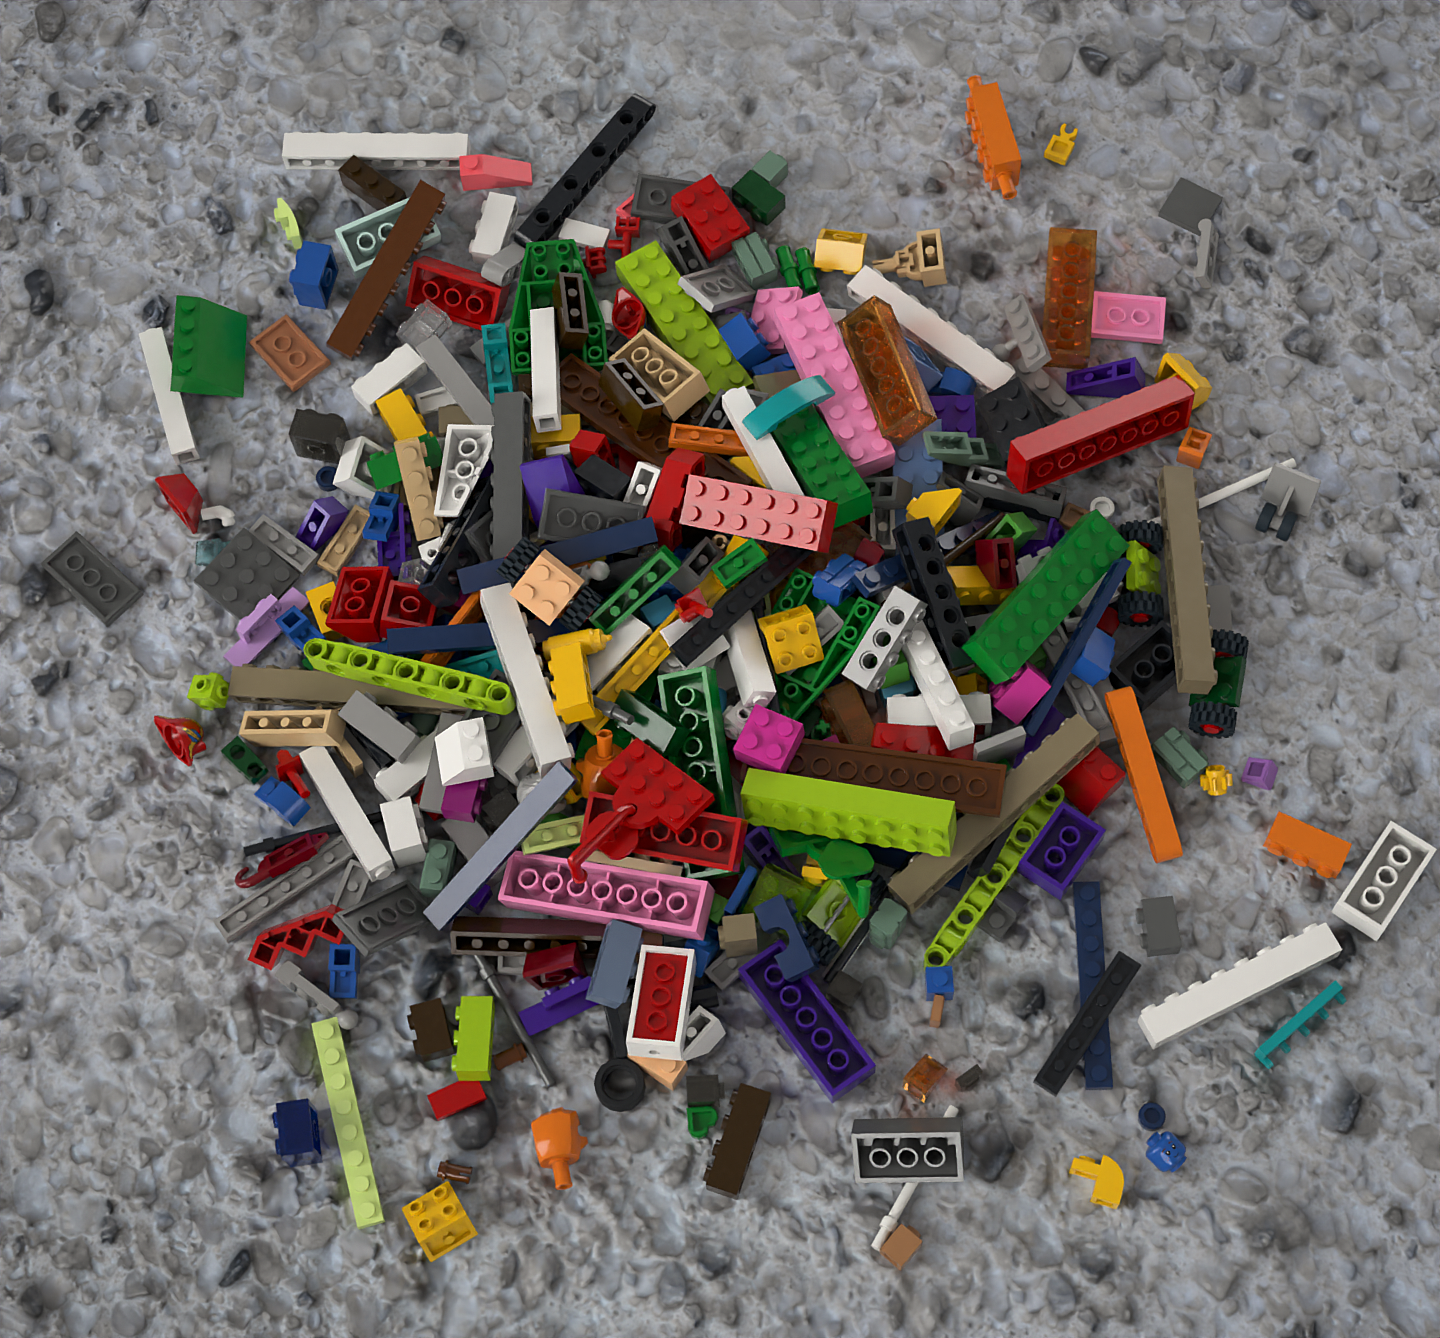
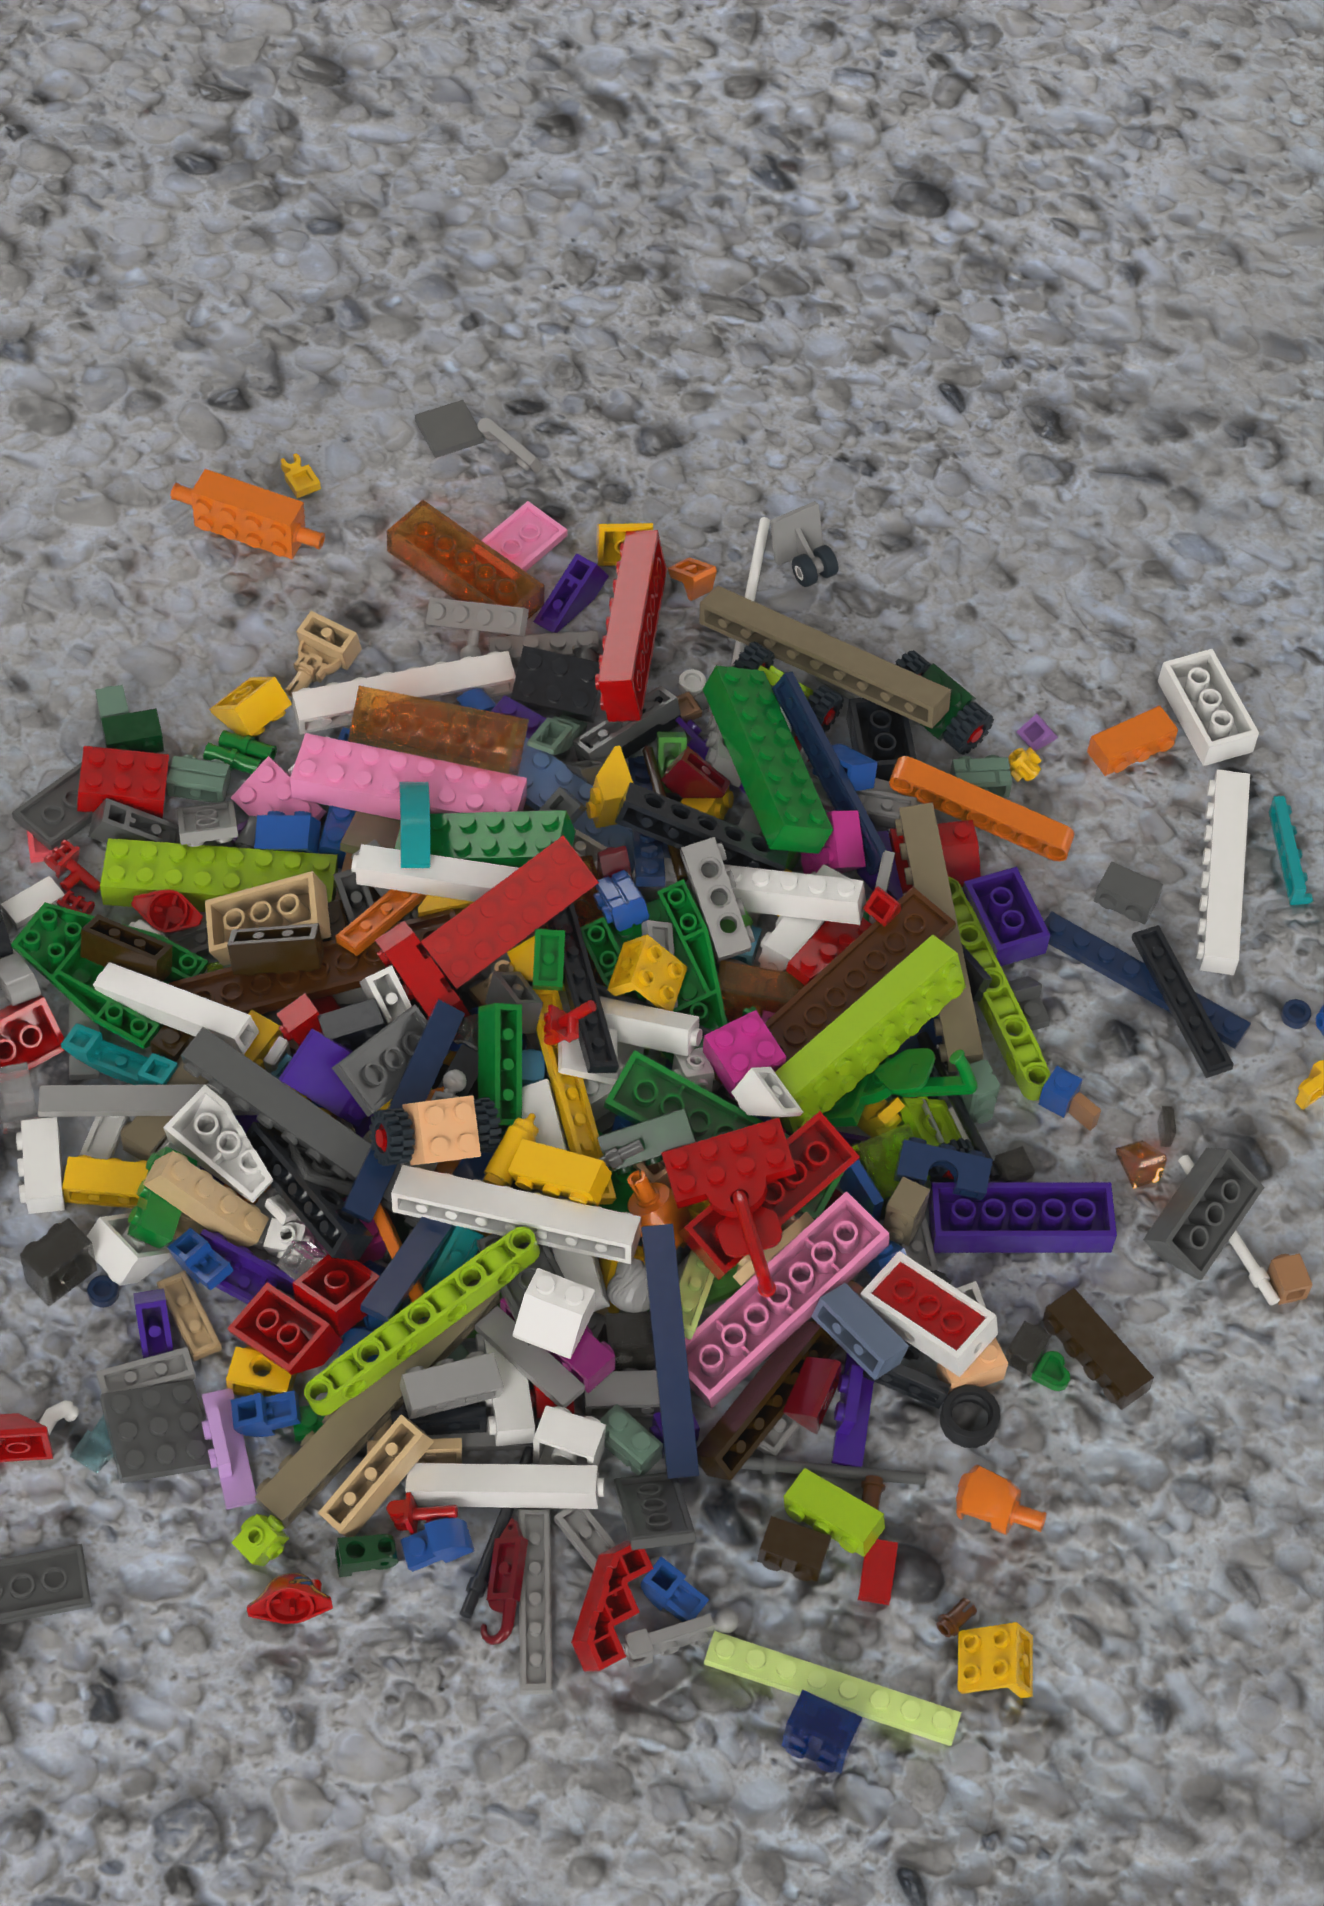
camera: 65 degrees left, 10 degrees down
none -> white slope [731,1067,803,1117]
none -> red slope [863,886,901,927]

